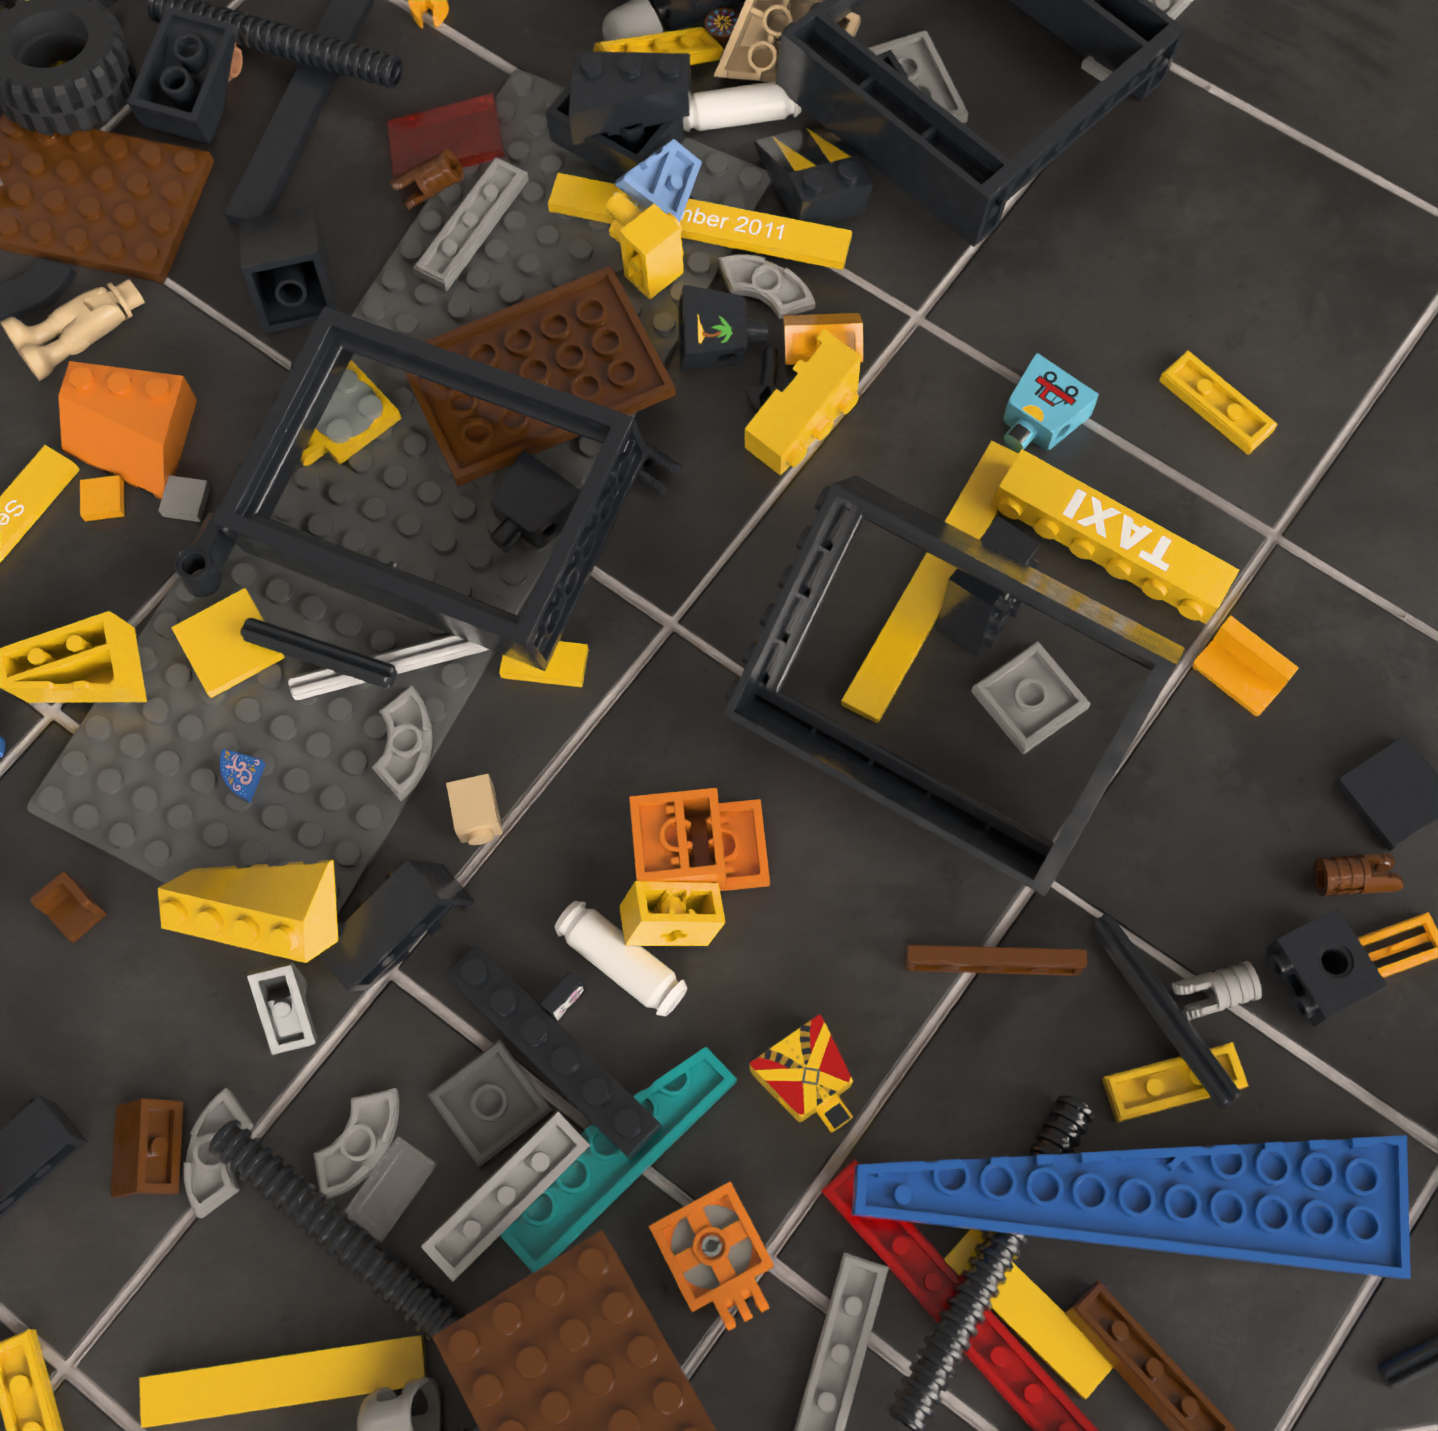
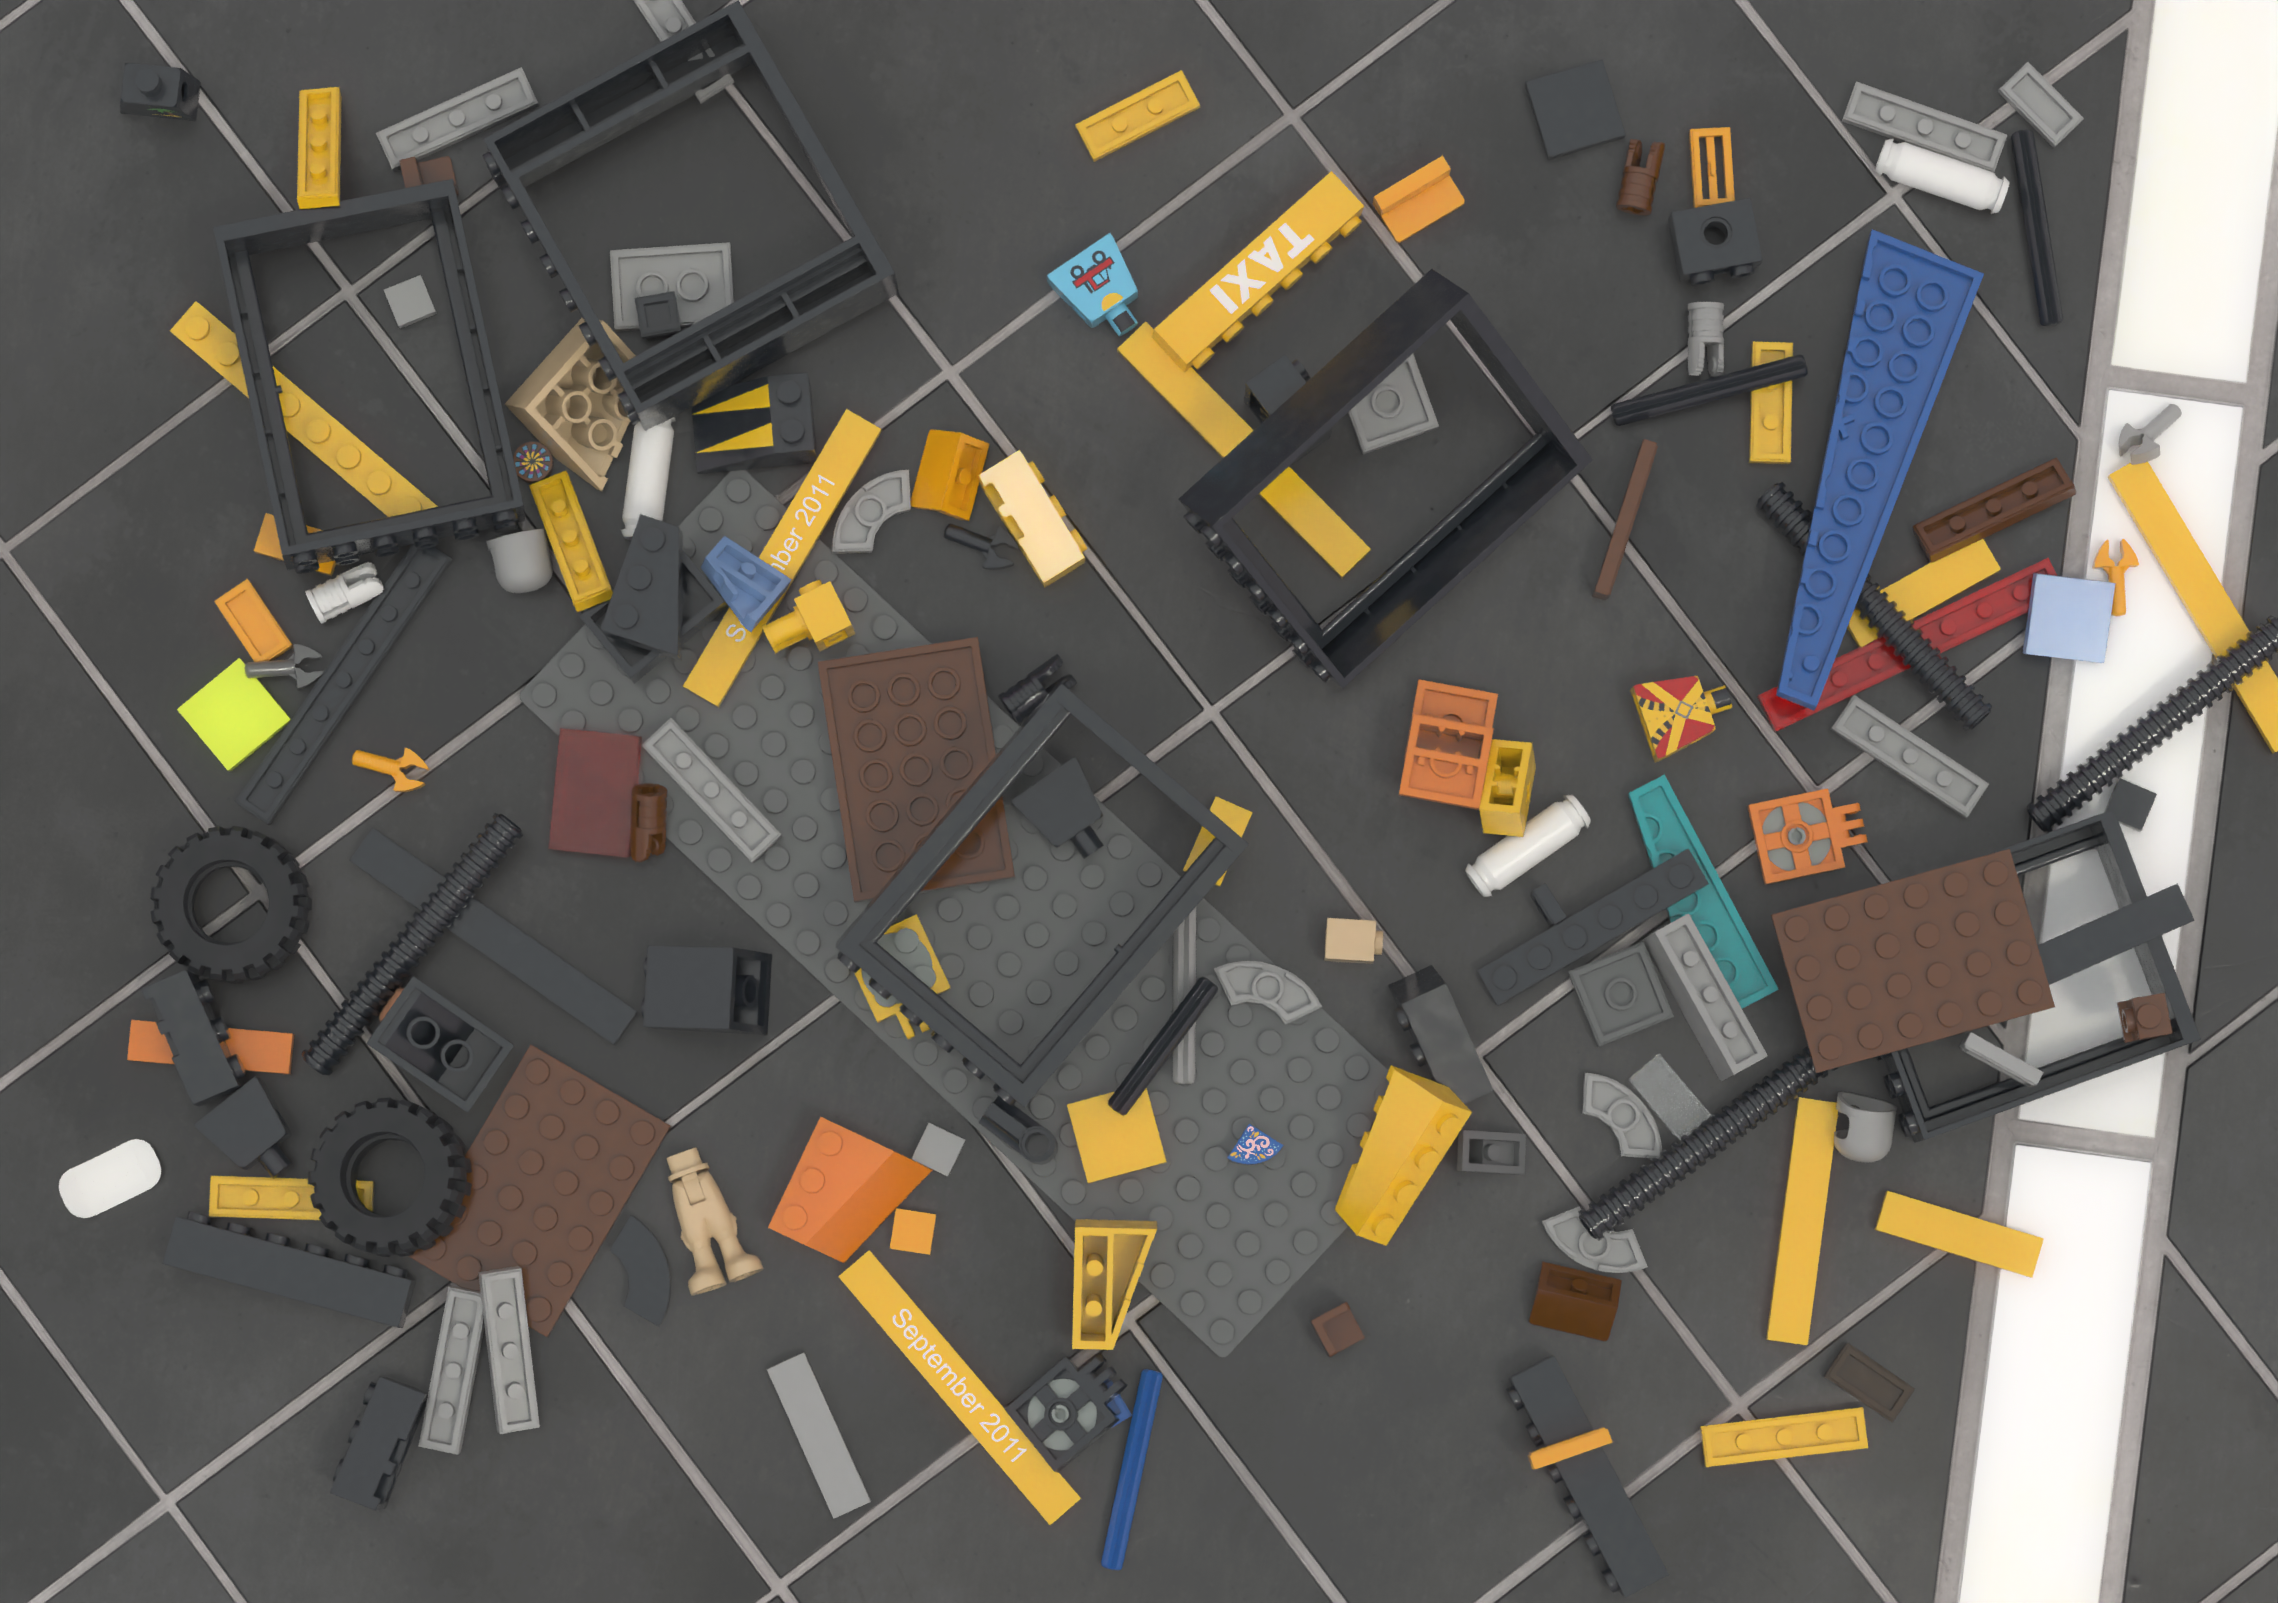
camera: 75 degrees left, 15 degrees up
black torso [678,285,768,371] -> none

